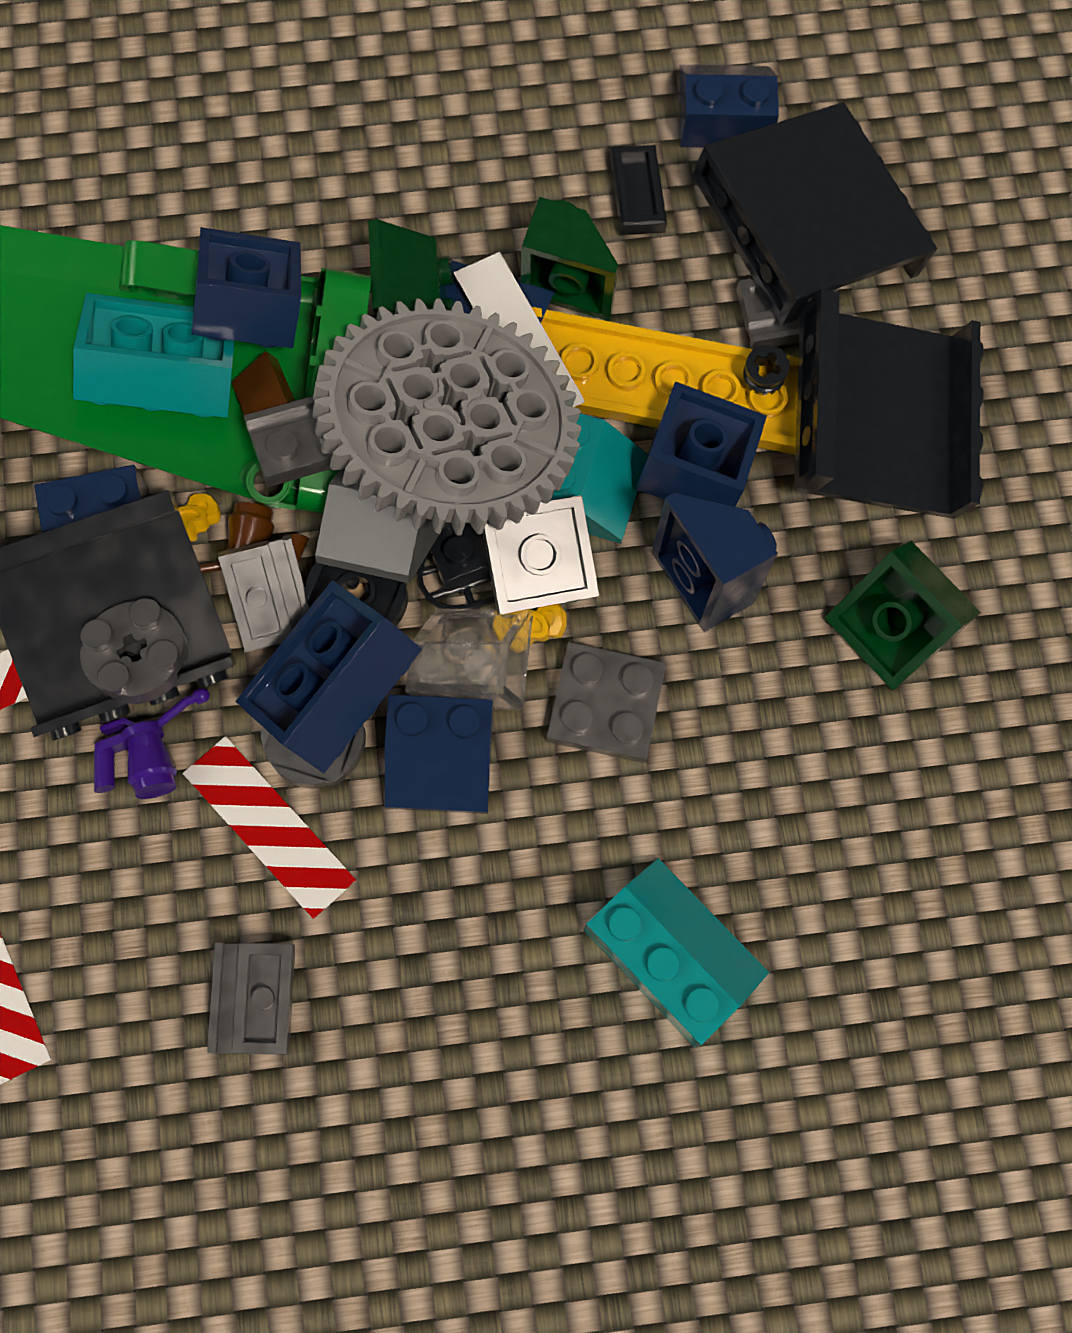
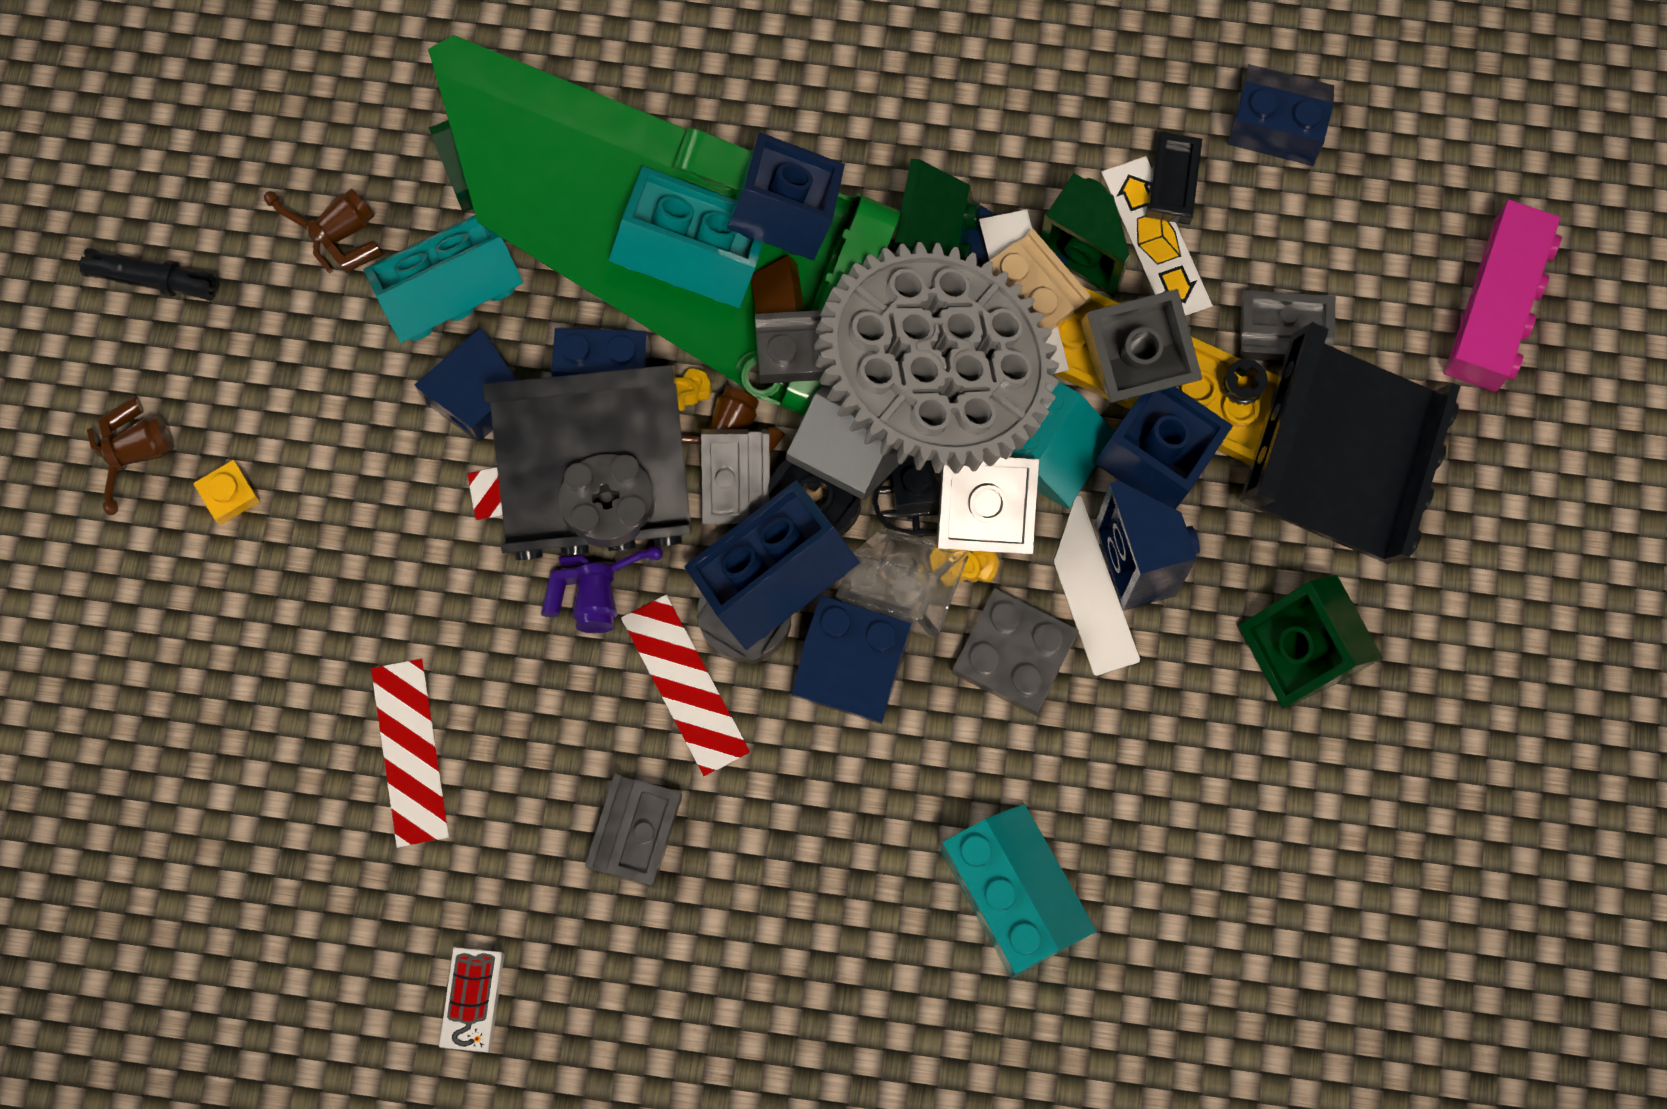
camera: 20 degrees right, 0 degrees up
black panel [692,102,938,326] -> none
none -> tile [439,947,505,1053]
none -> tan plate [990,229,1091,330]
none -> white sticker [1054,496,1140,676]
none -> dark grey slope [1081,289,1202,404]
none -> sticker [1101,156,1213,316]
none -> dark pink brick [1444,199,1562,392]

